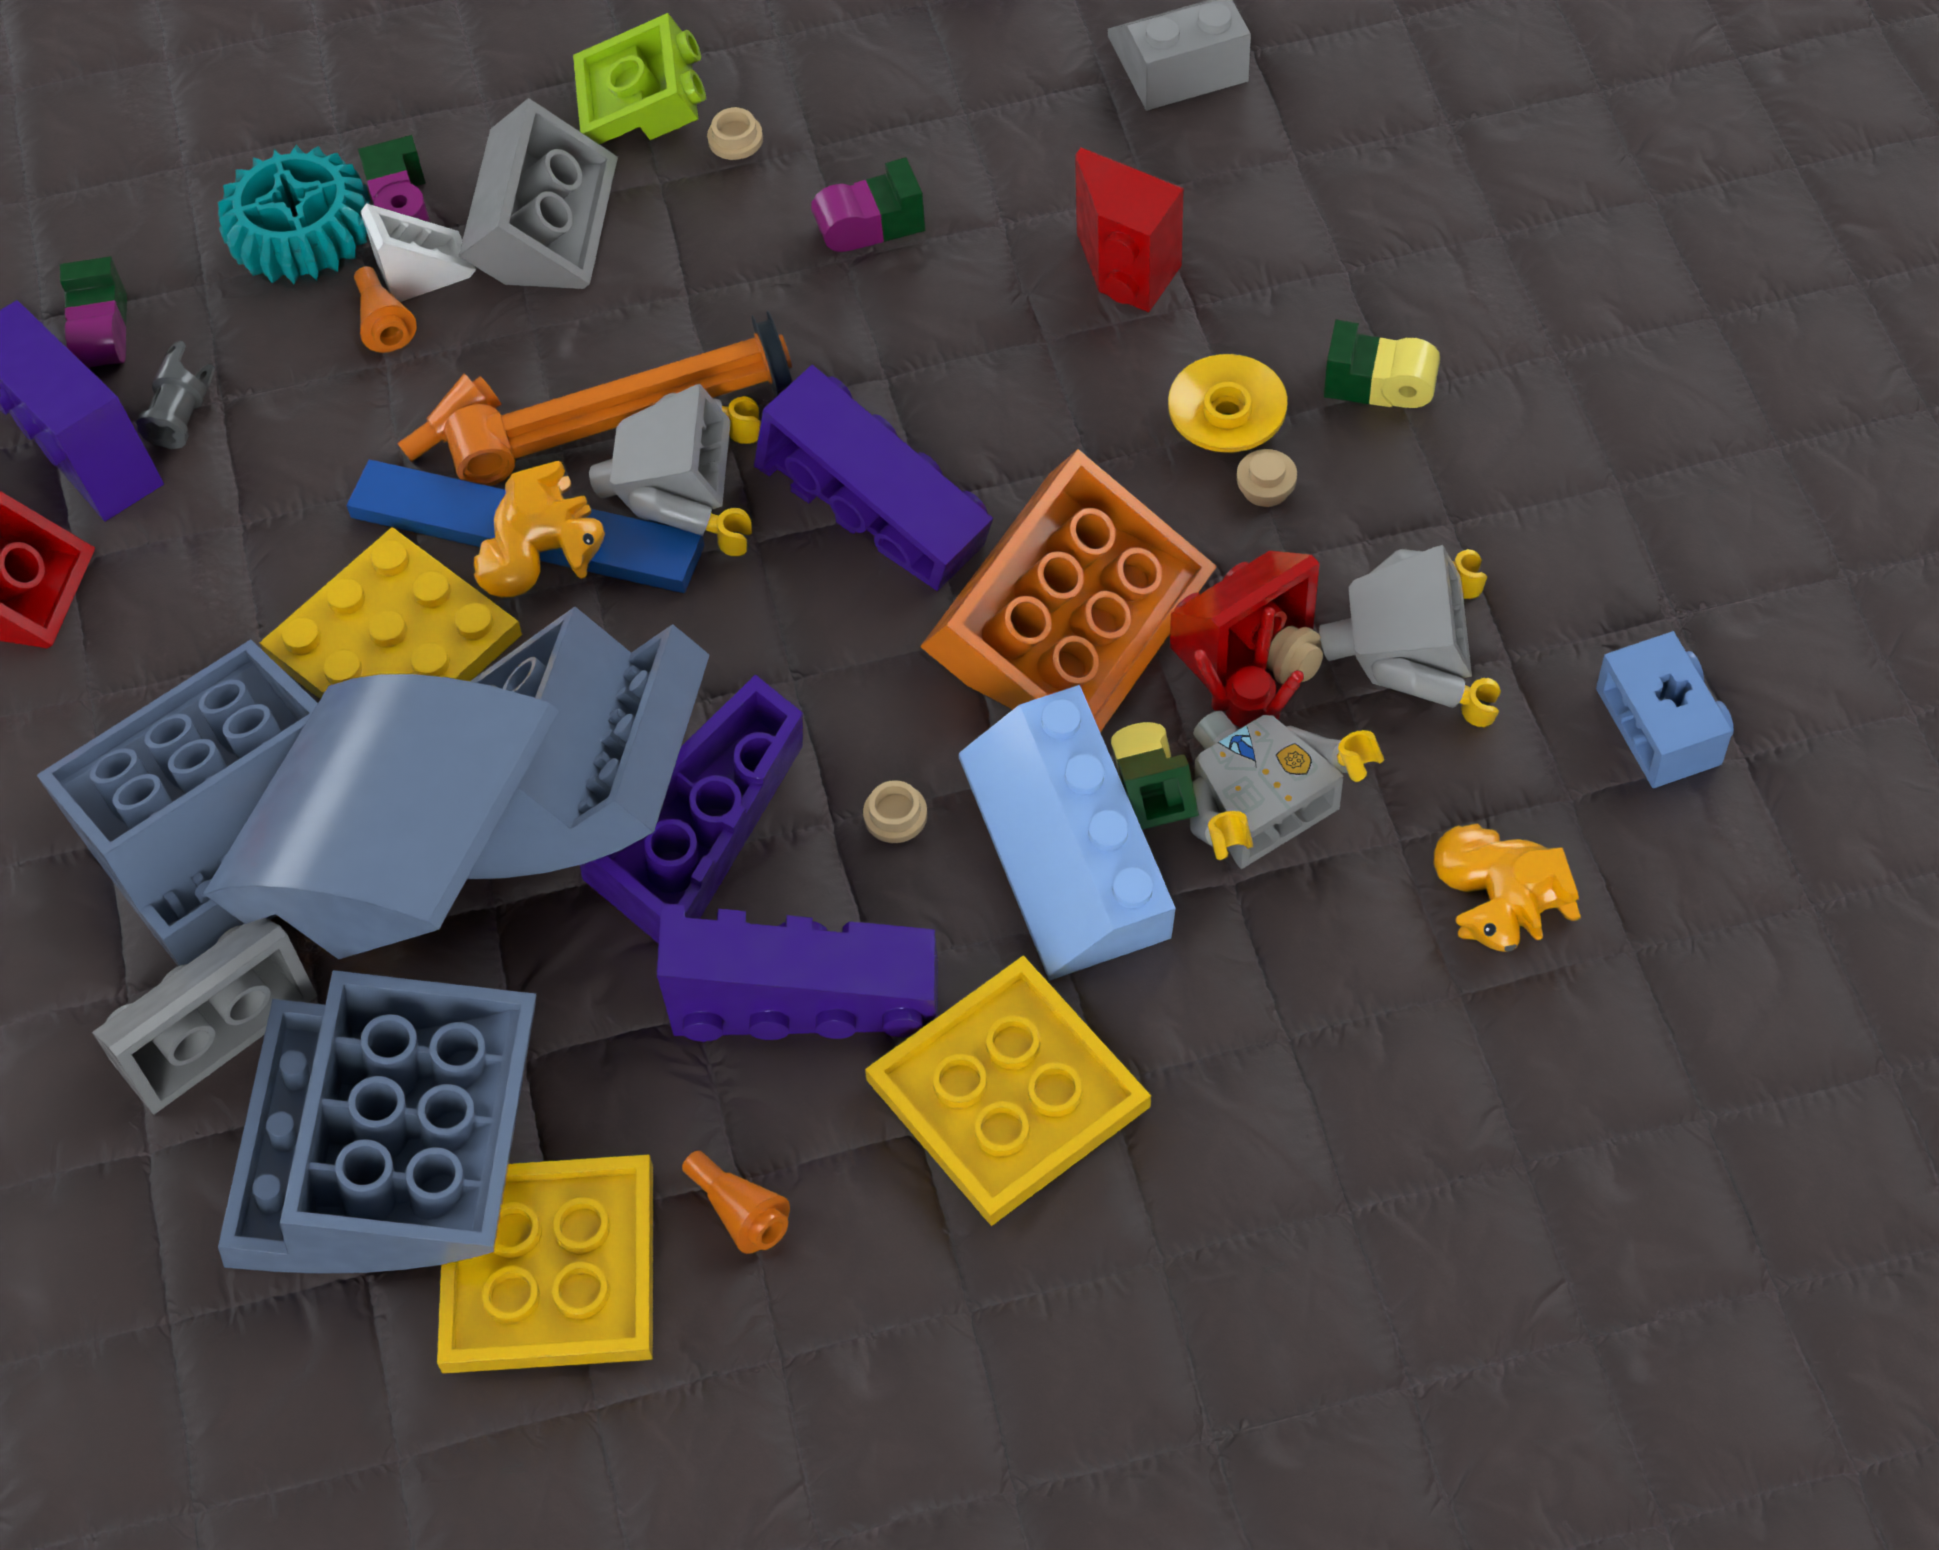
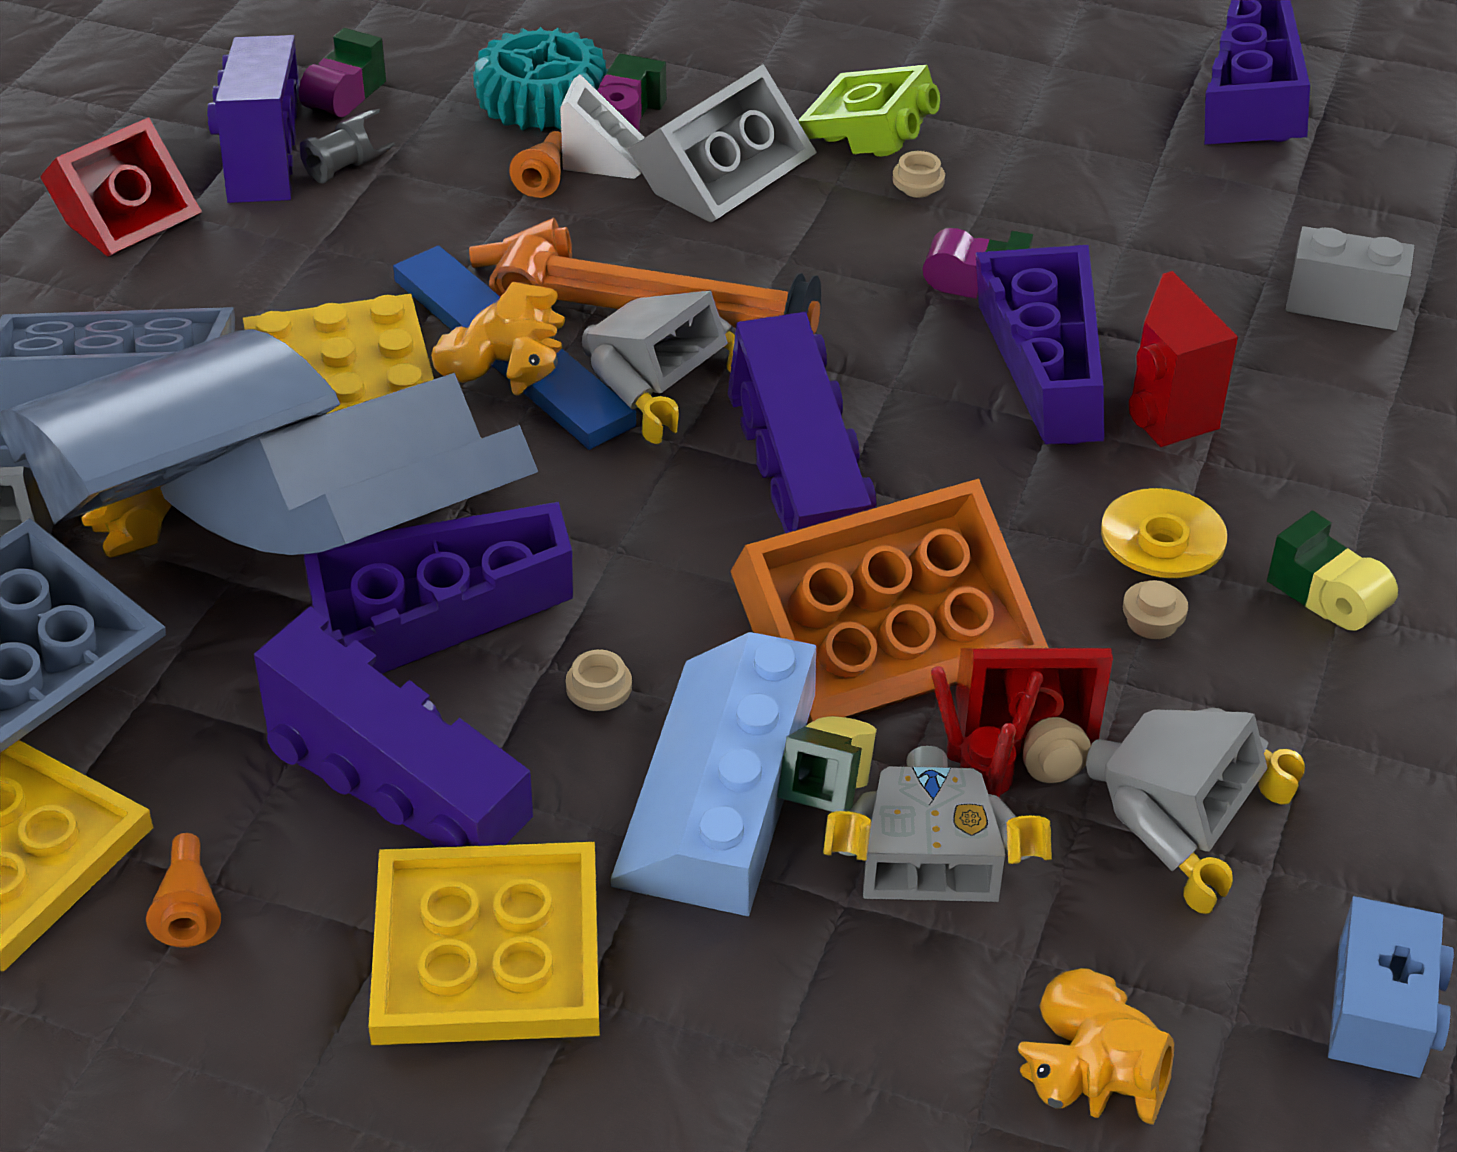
camera: 30 degrees right, 15 degrees down
none -> dark purple wedge [976,245,1104,444]

